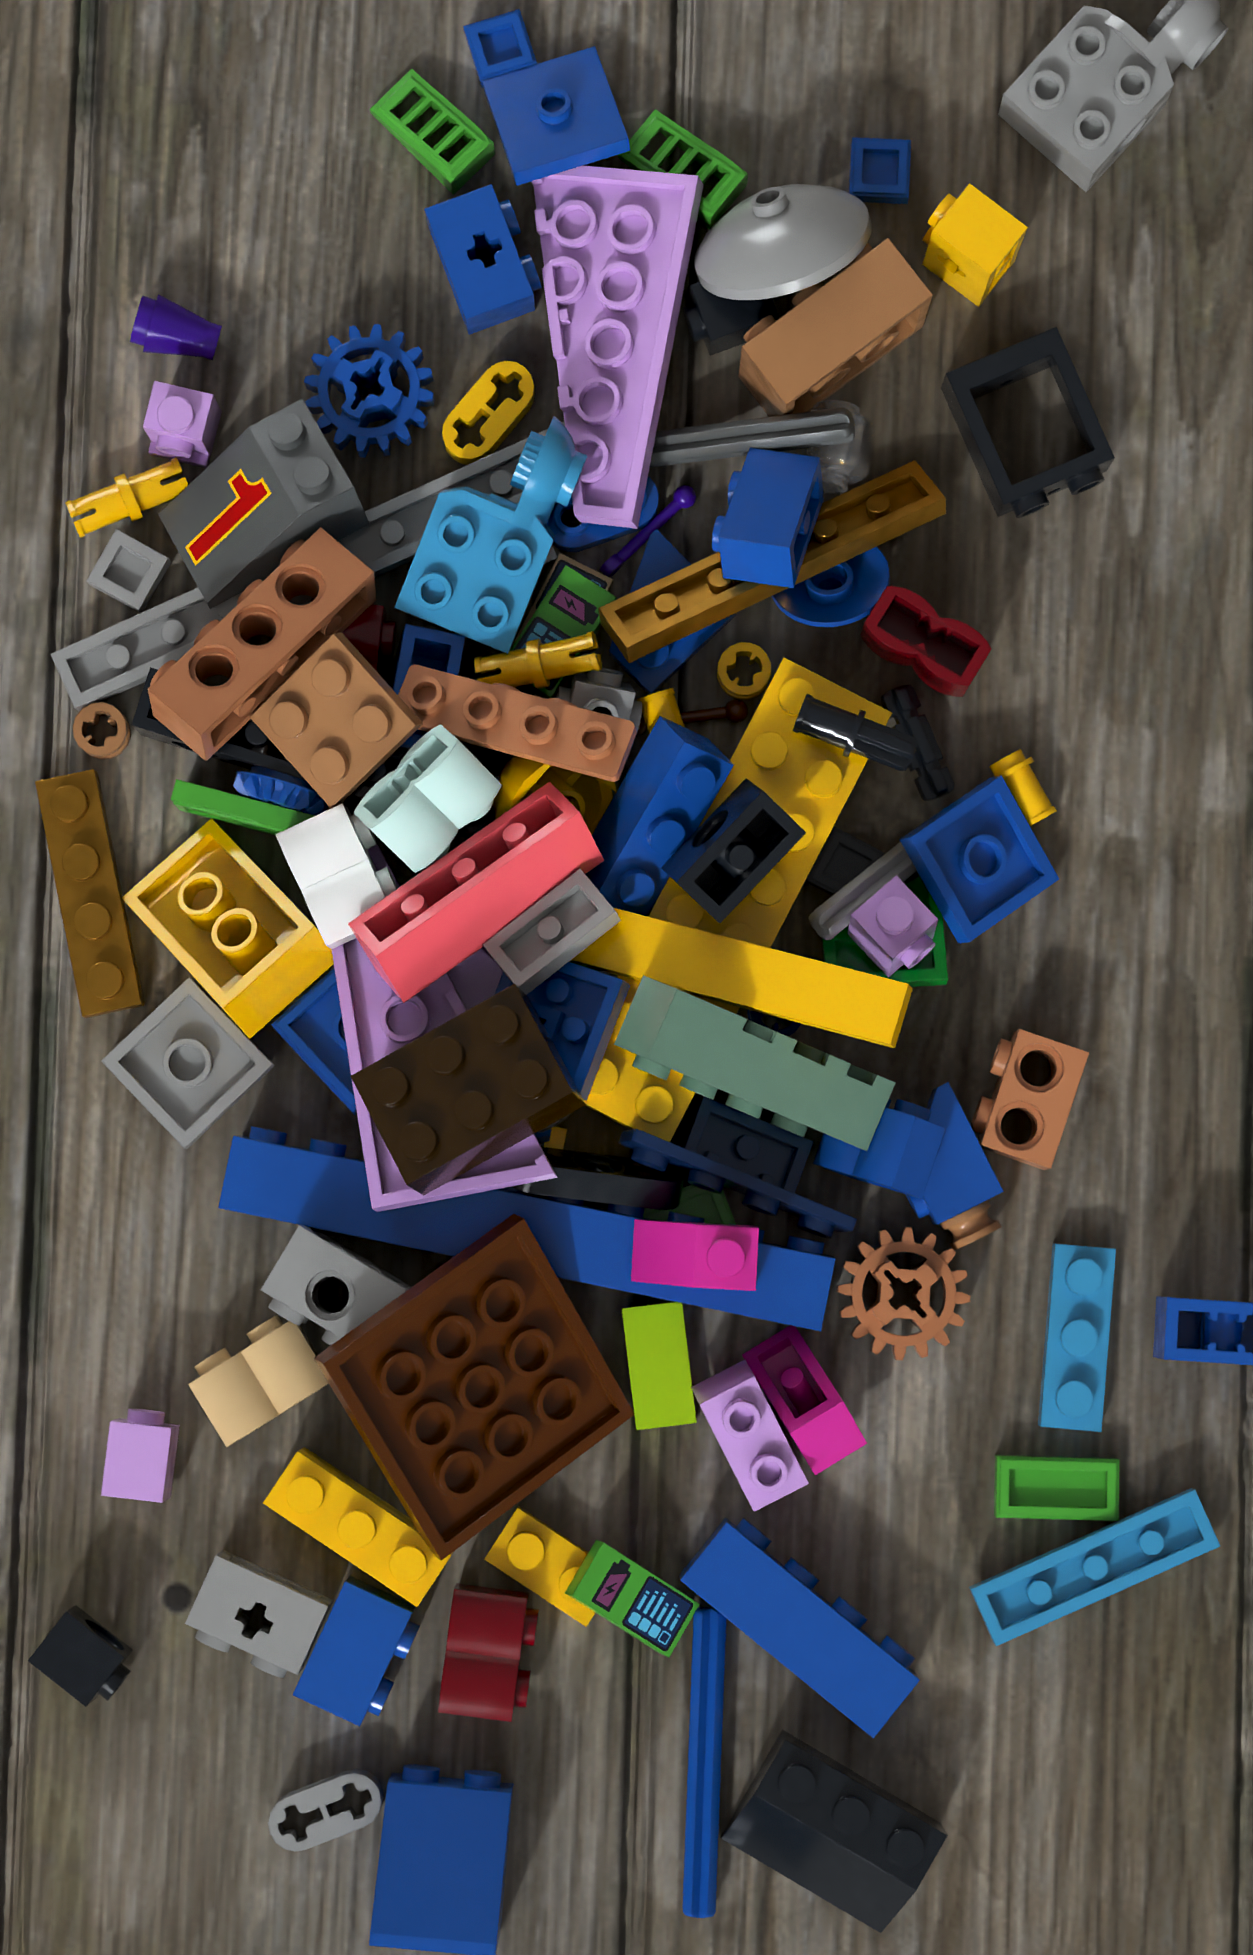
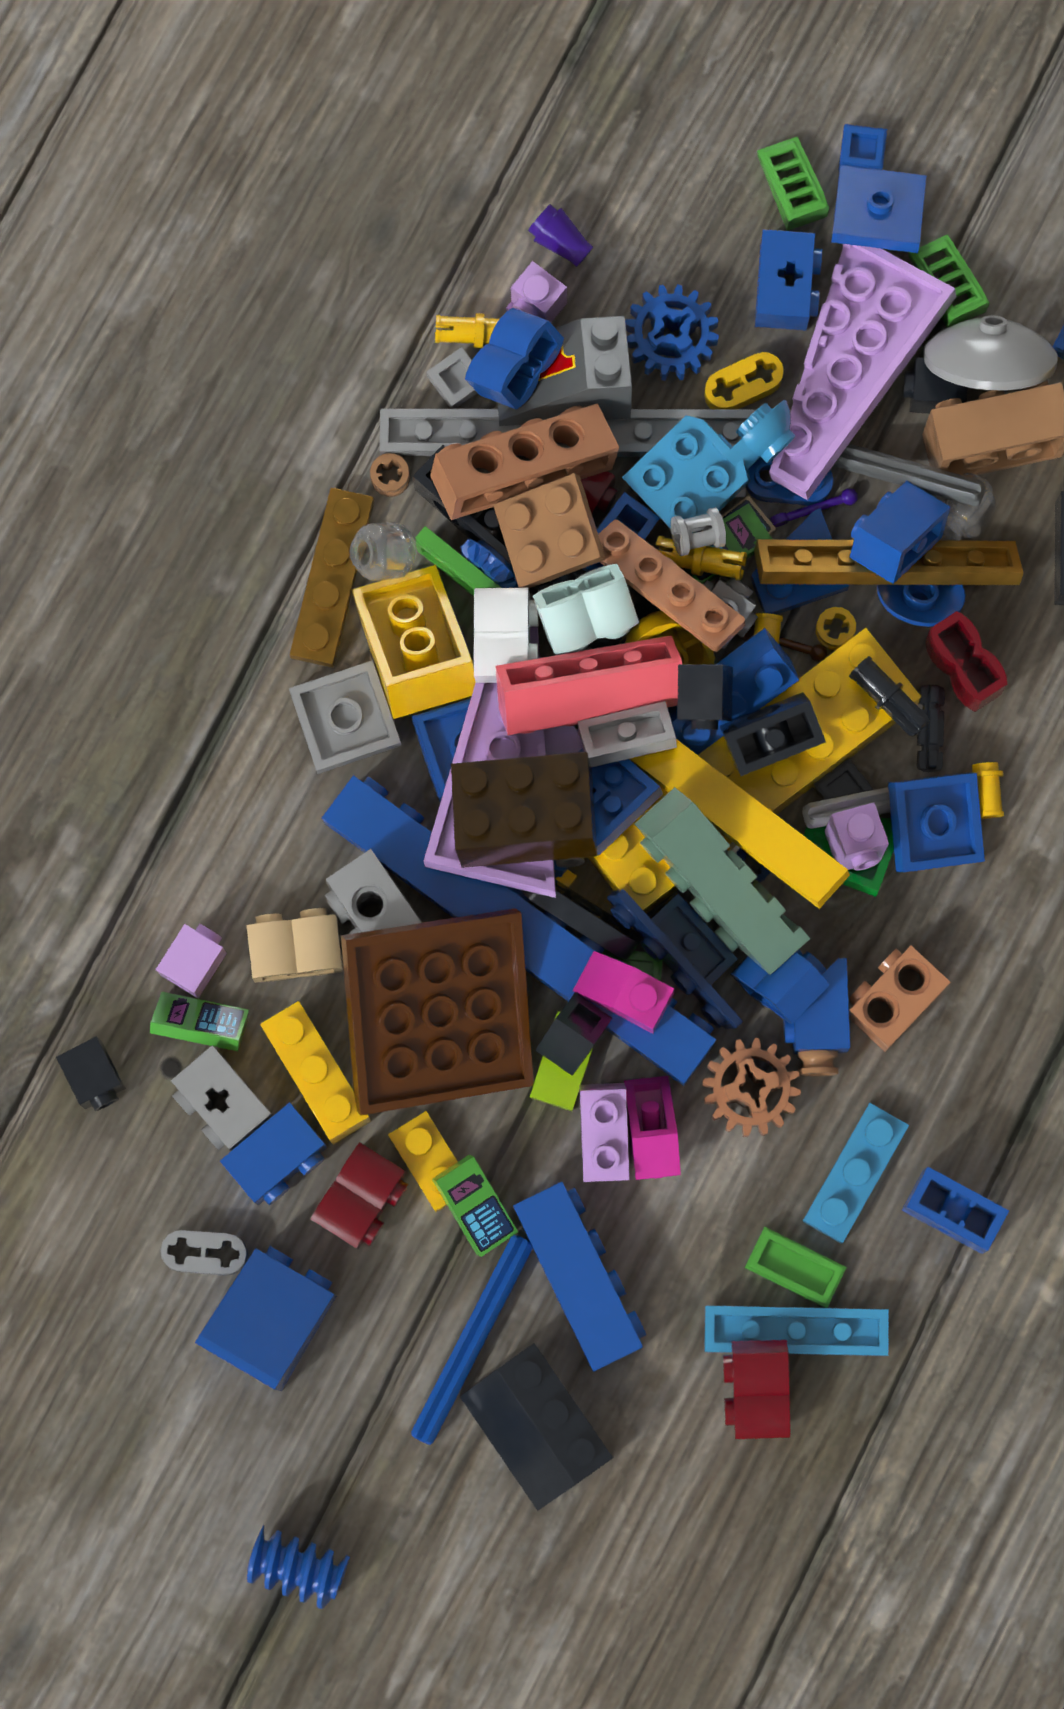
camera: 25 degrees right, 5 degrees down
none -> tile [150,992,249,1051]
none -> clear head [350,522,417,581]
none -> blue brick [465,308,564,409]
none -> black brick [536,992,612,1076]
none -> light grey bush [671,507,726,556]
none -> black brick [677,665,733,730]
none -> dark red brick [723,1339,790,1439]

